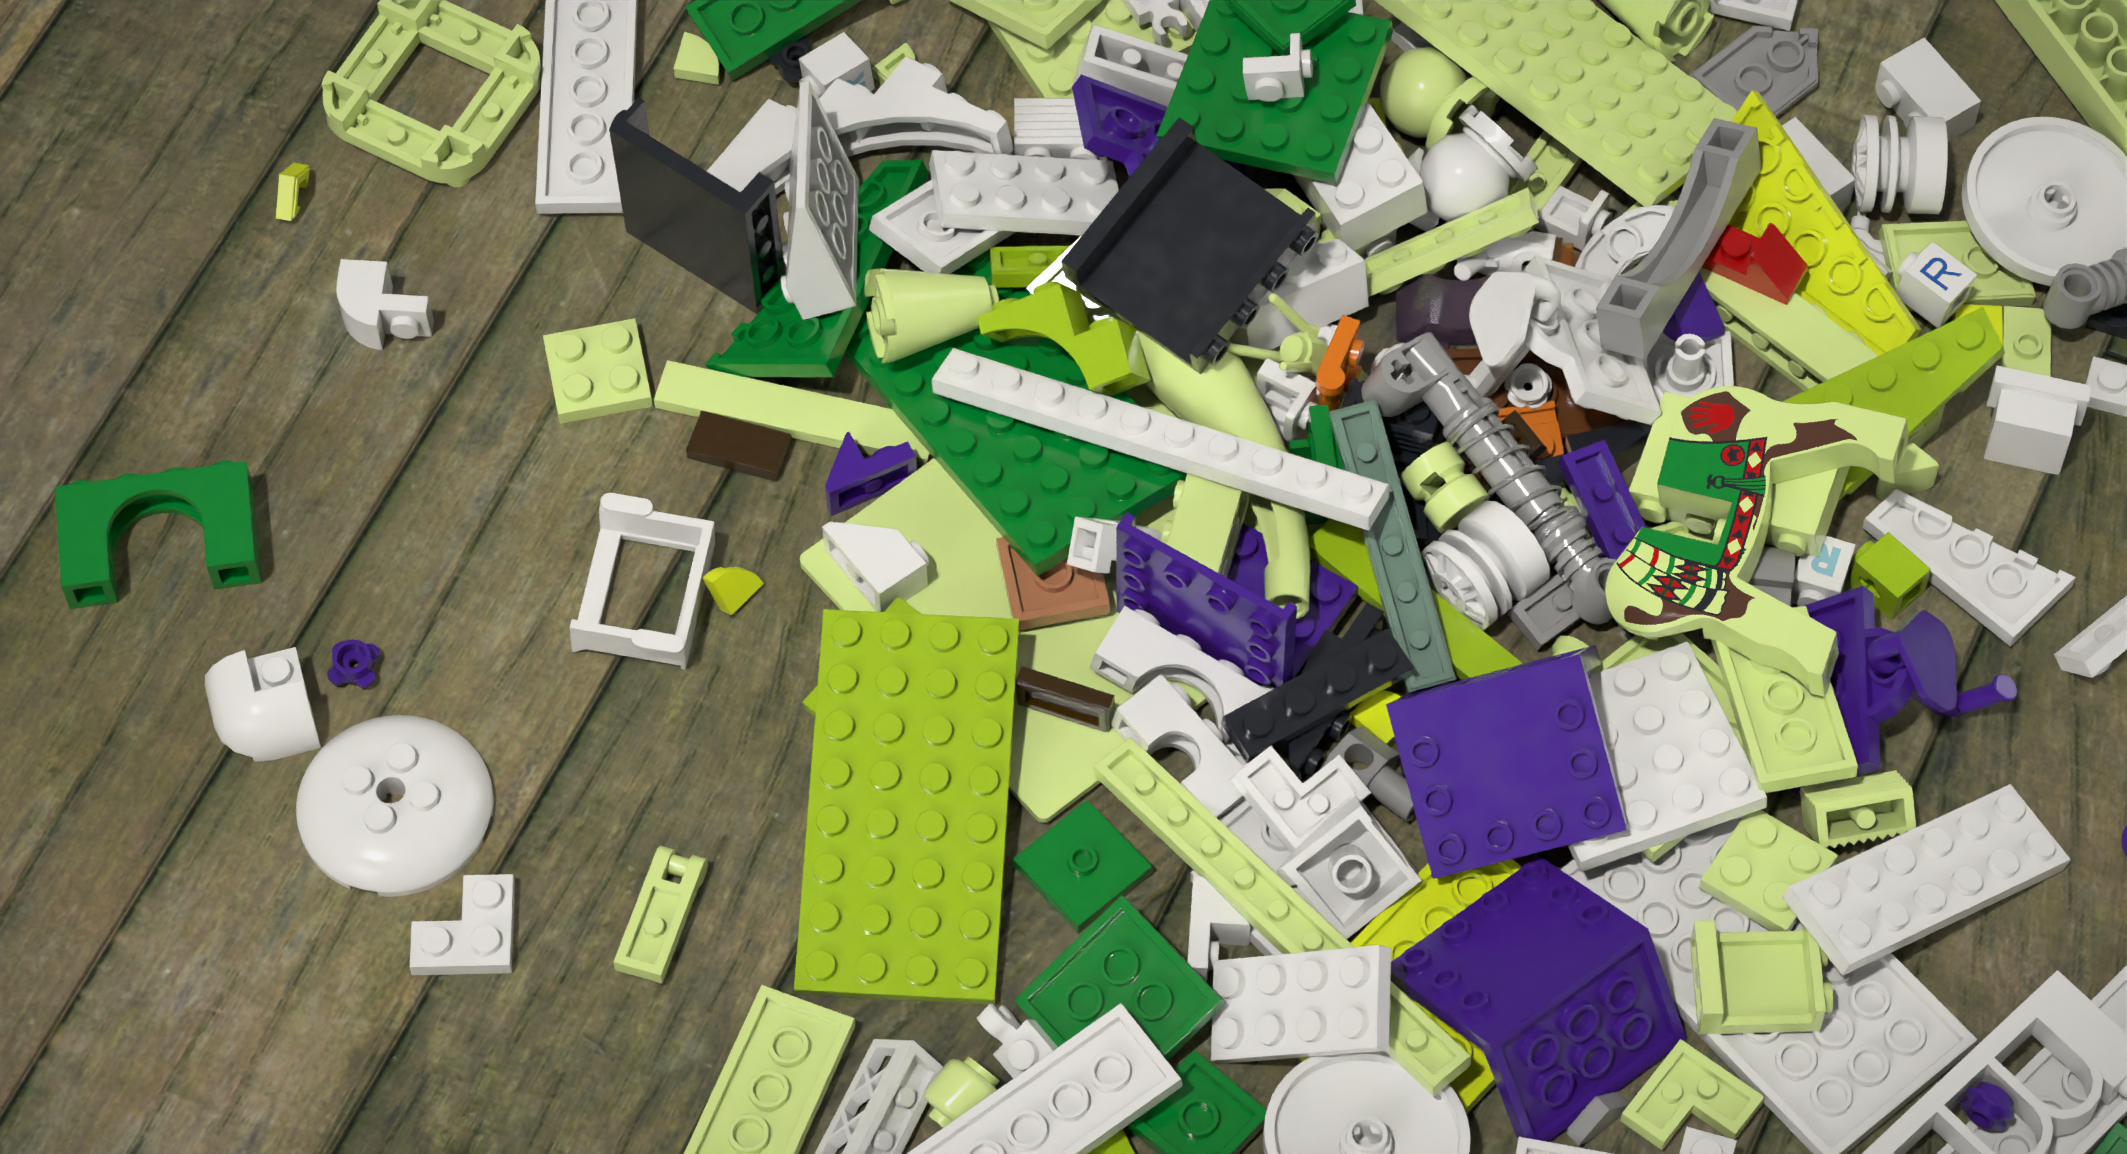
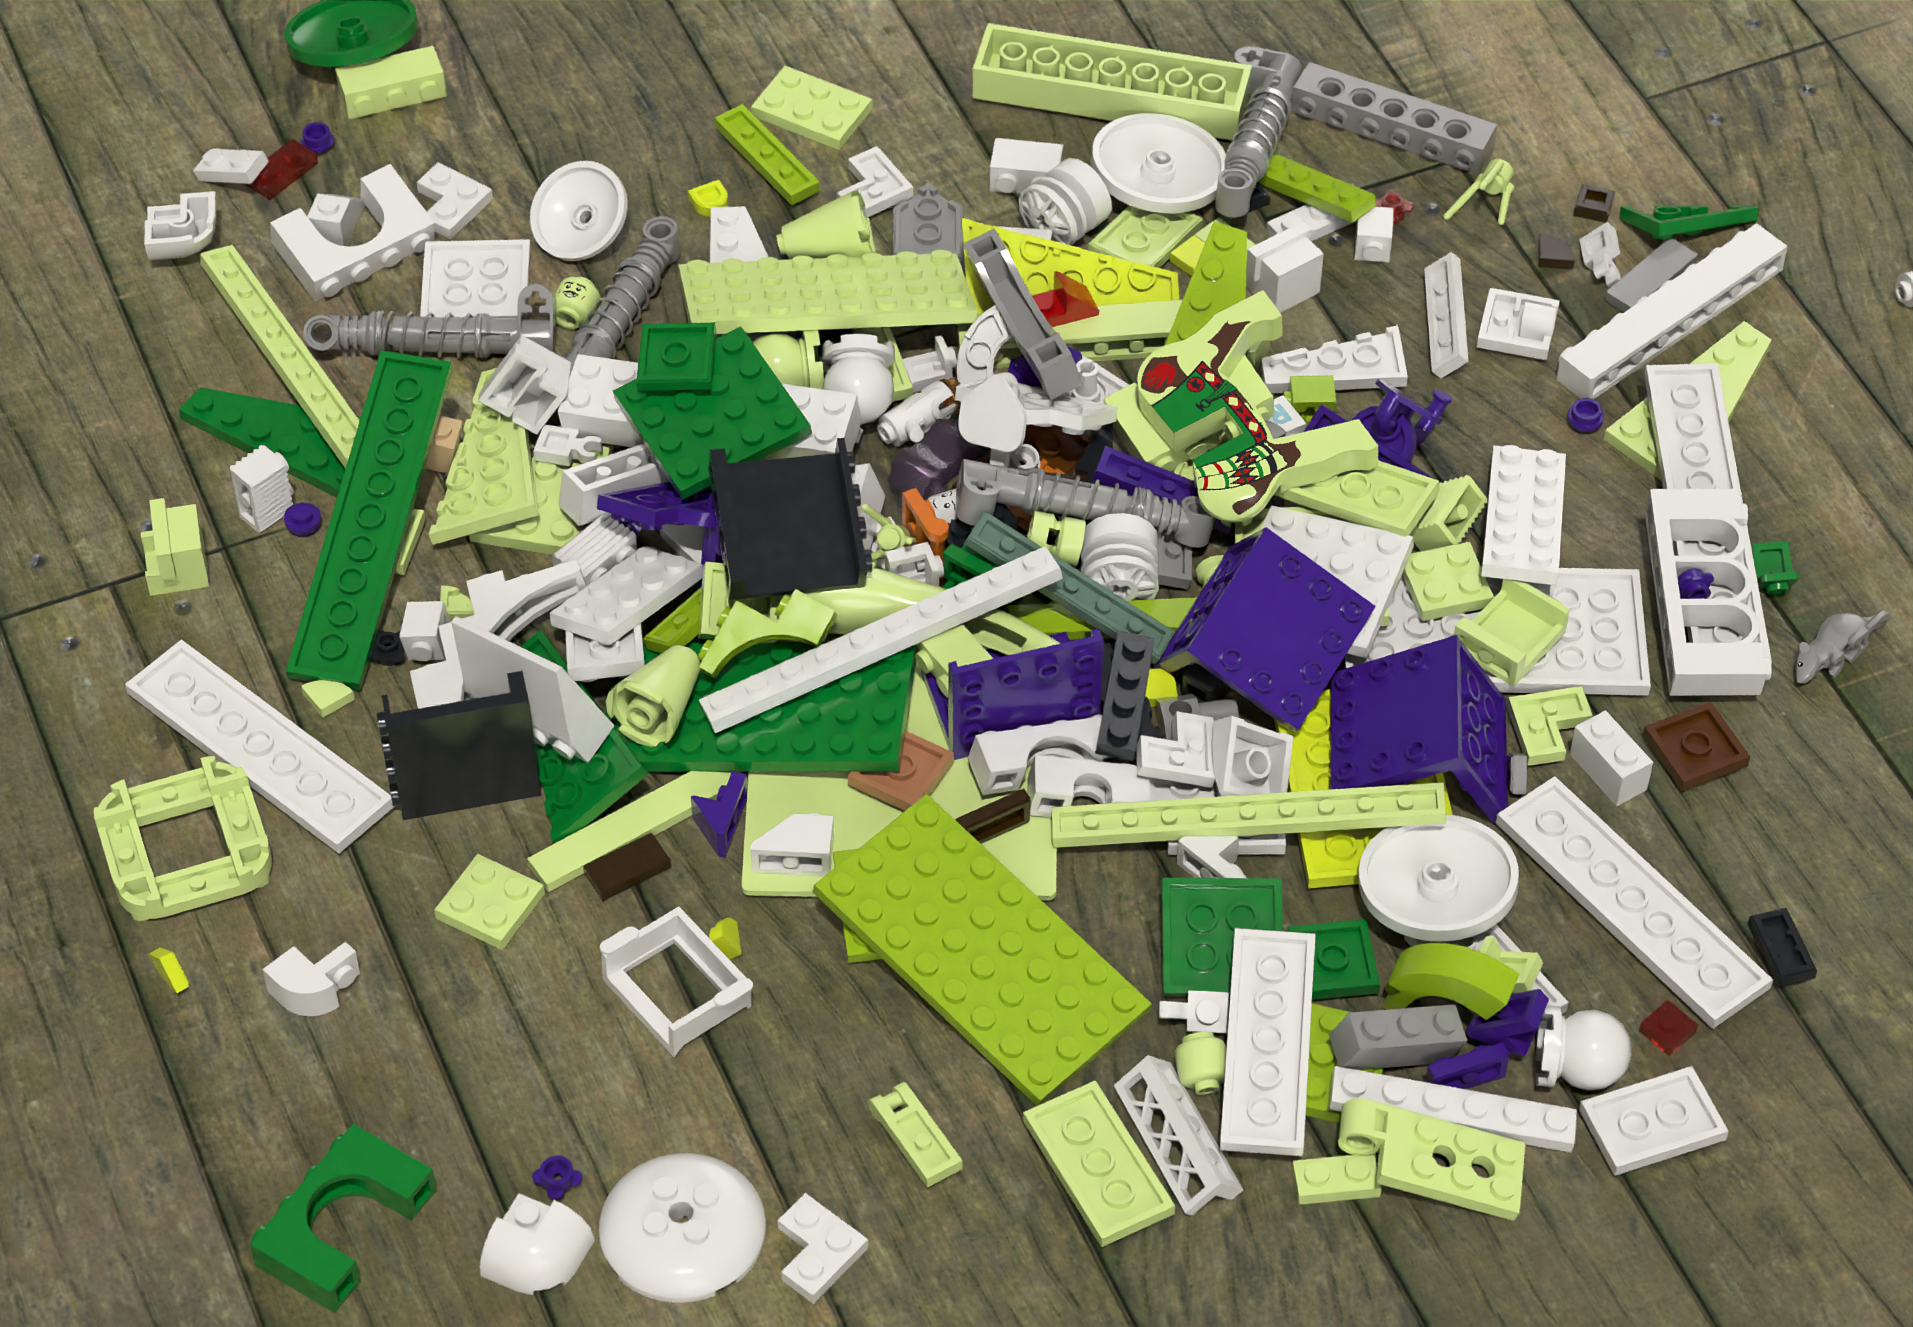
camera: 50 degrees left, 10 degrees down
green plate [1012,800,1153,933] -> none
white leg [1067,516,1162,573] -> none
white plate [1211,945,1391,1064] -> none
white bracket [1243,33,1313,101] -> none
yellowish green plate [1364,188,1539,297] -> none
white brick [1896,242,1977,328] -> none

